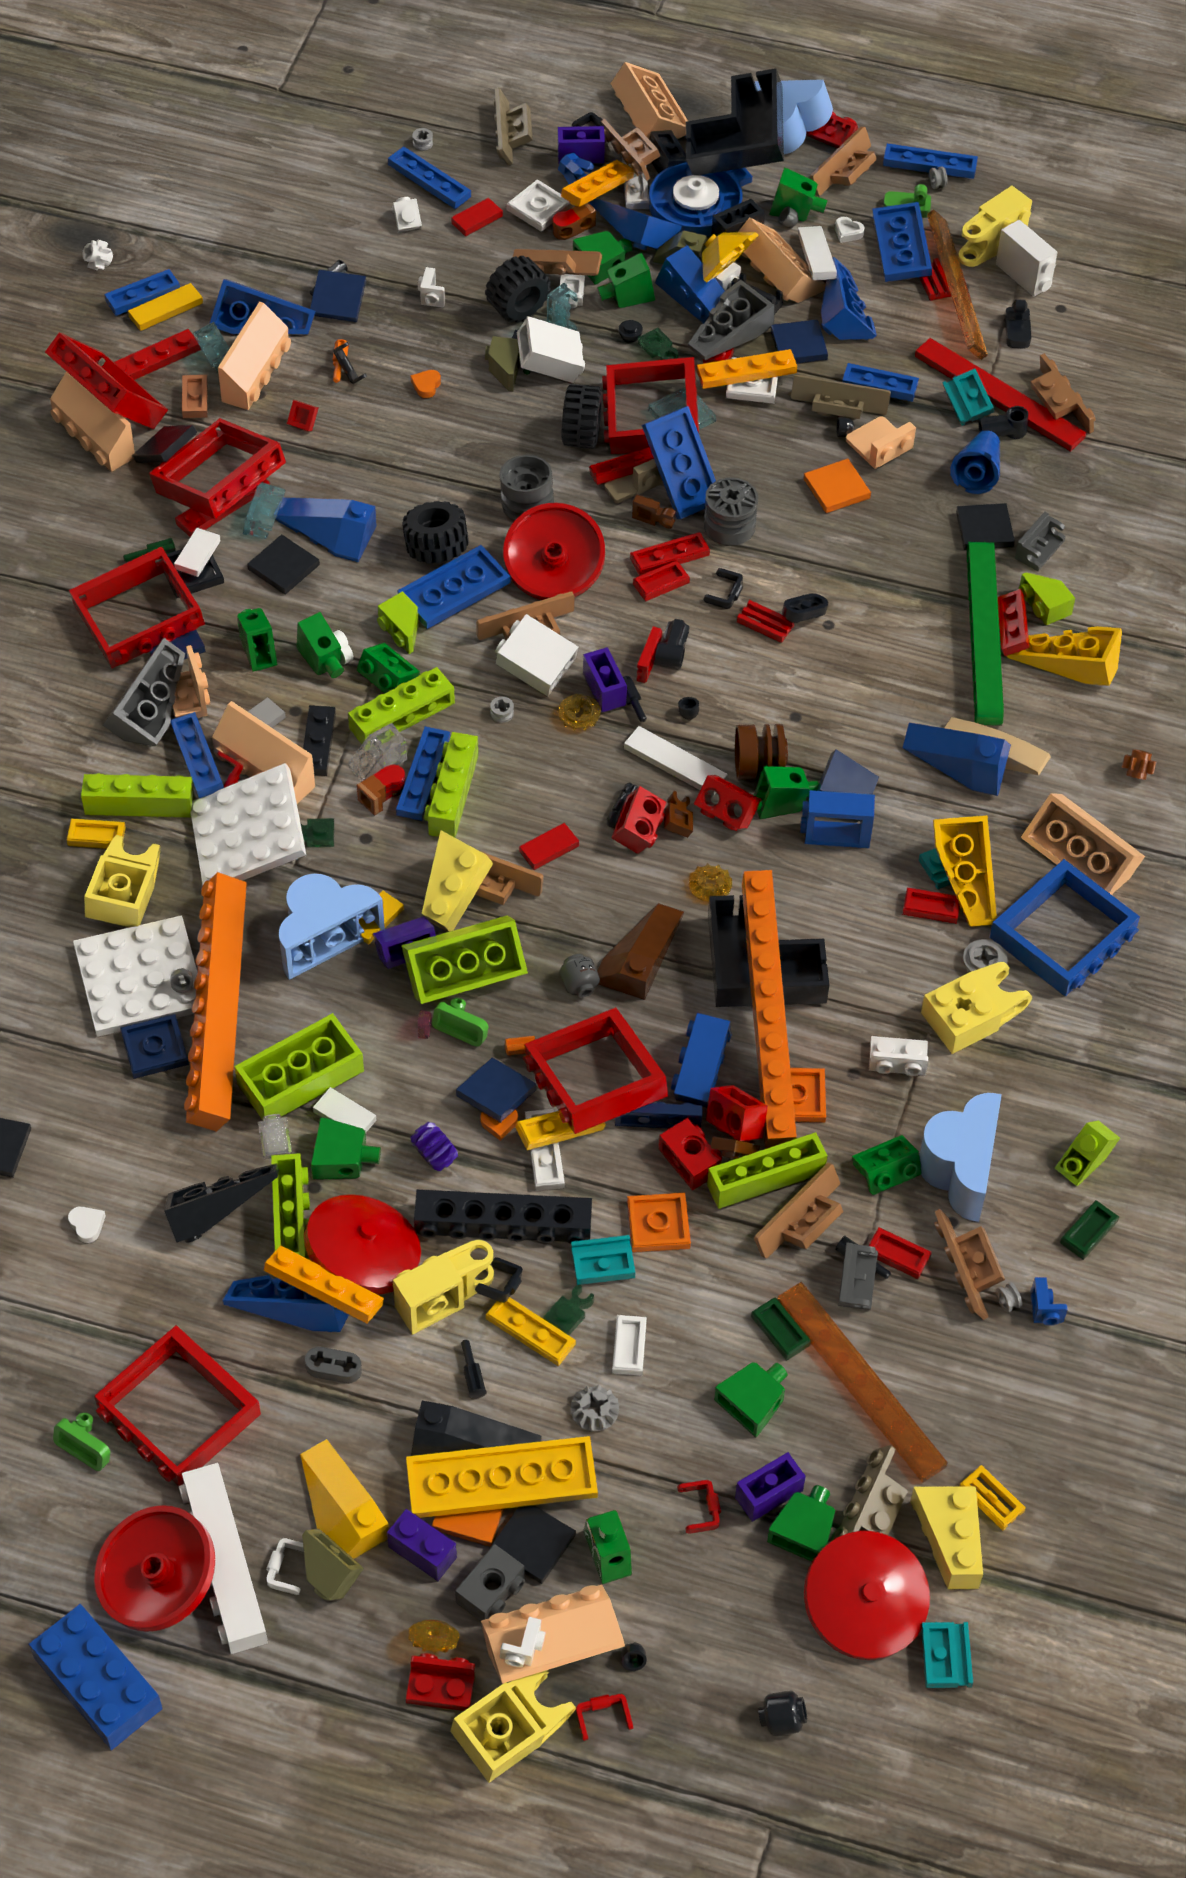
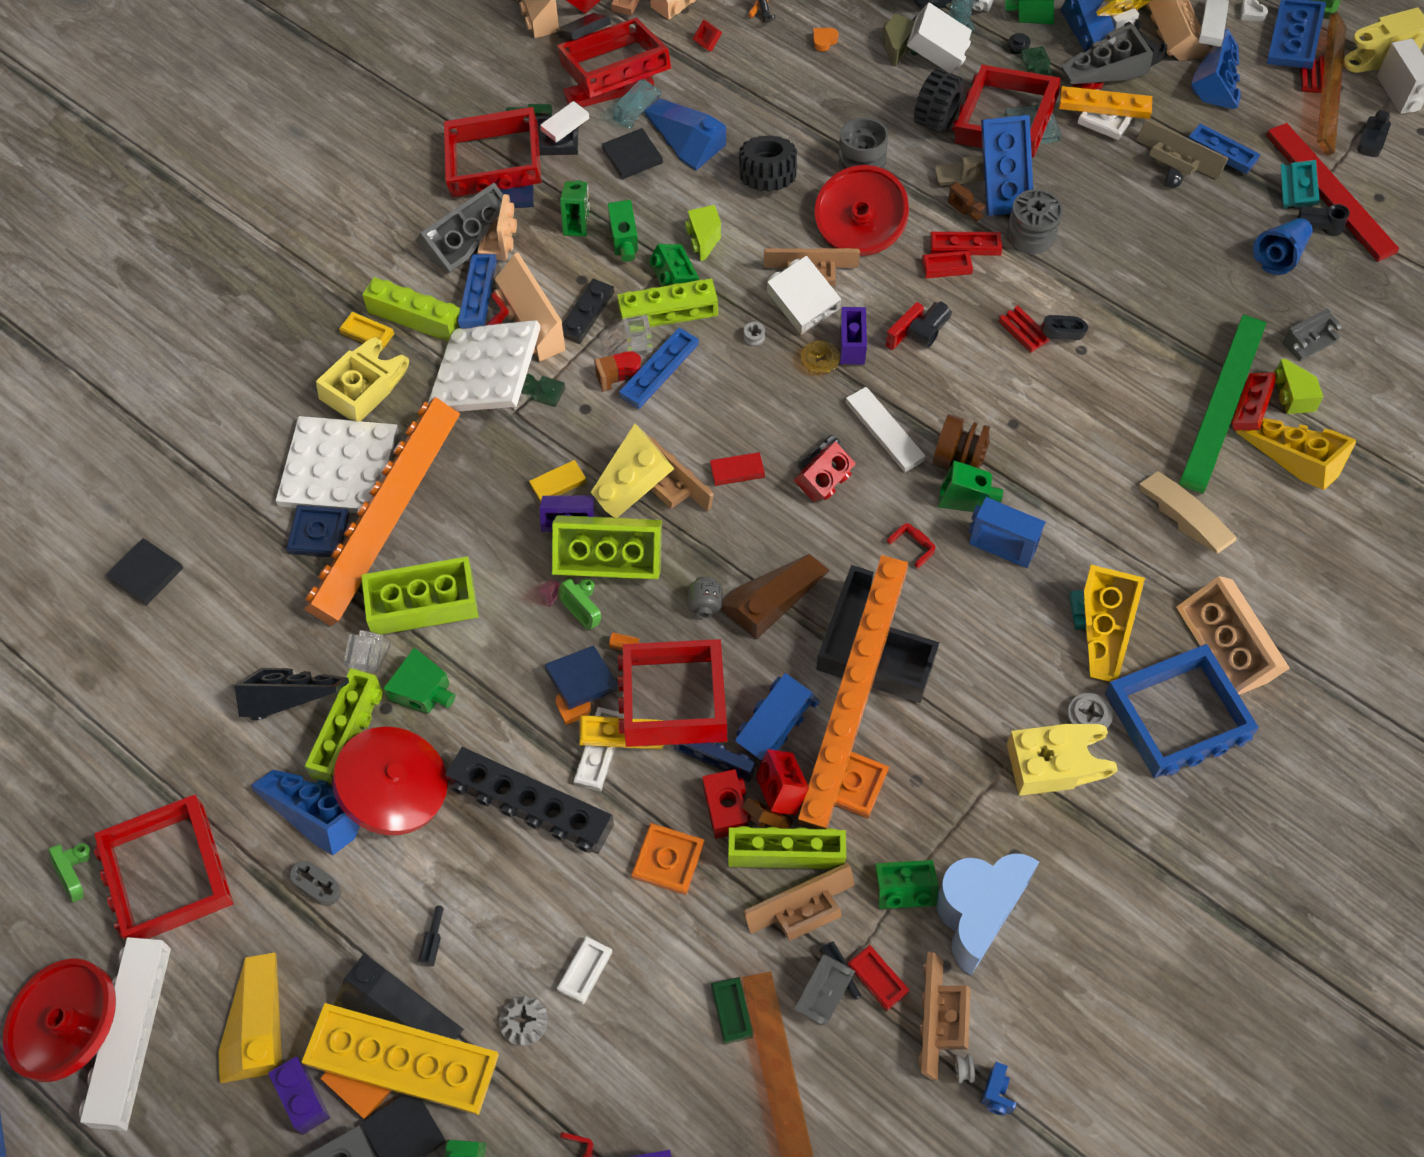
camera: 25 degrees right, 5 degrees up
white tile [68,1207,106,1243] -> none
dark grey hinge [170,968,193,993] -> none
light grey tile [248,697,286,728] -> none
light orange plate [264,1245,384,1324] -> none
white piece [266,1538,304,1595] -> none
light blue brick [279,874,385,980] -> none
olive slope [302,1529,364,1600] -> none
white tile [313,1087,377,1132] -> none
white tile [333,630,354,665] -> none
light yellow brick [393,1240,494,1335] -> none
blue plate [397,545,511,629] -> none
dark purple gear [410,1122,458,1171] -> none
lime brick [424,732,479,838] -> none
black piece [475,1257,523,1303] -> none
yellow tile [486,1297,576,1367] -> none
clear green plate [544,1284,594,1335] -> none
teal plate [571,1235,636,1285] -> none
red tile [589,447,654,485] -> none
black axle [623,676,647,722] -> none
reddish brown plate [664,791,693,838] -> none
black hinge [678,697,699,720] -> none
clear yellow gear [689,863,732,902] -> none
red brick [694,775,762,831] -> none
black piece [703,568,743,609] -> none
green torso [714,1362,788,1437] -> none
dark blue tile [771,320,828,364] -> none
orange tile [803,459,871,513] -> none
dark blue tile [816,749,879,821] -> none
light nougat bracket [846,416,916,469] -> none
white bracket [869,1036,928,1076] -> none
red tile [902,887,960,924] -> none
blue wedge [903,723,1011,796] -> none
black tile [956,503,1015,550] -> none
medium nougat bracket [1031,353,1096,434] -> none
lime slope [1055,1120,1120,1186] -> none
dark green tile [1060,1200,1119,1260] -> none
dark orange gear [1122,749,1157,780] -> none
none -> red piece [886,523,936,569]

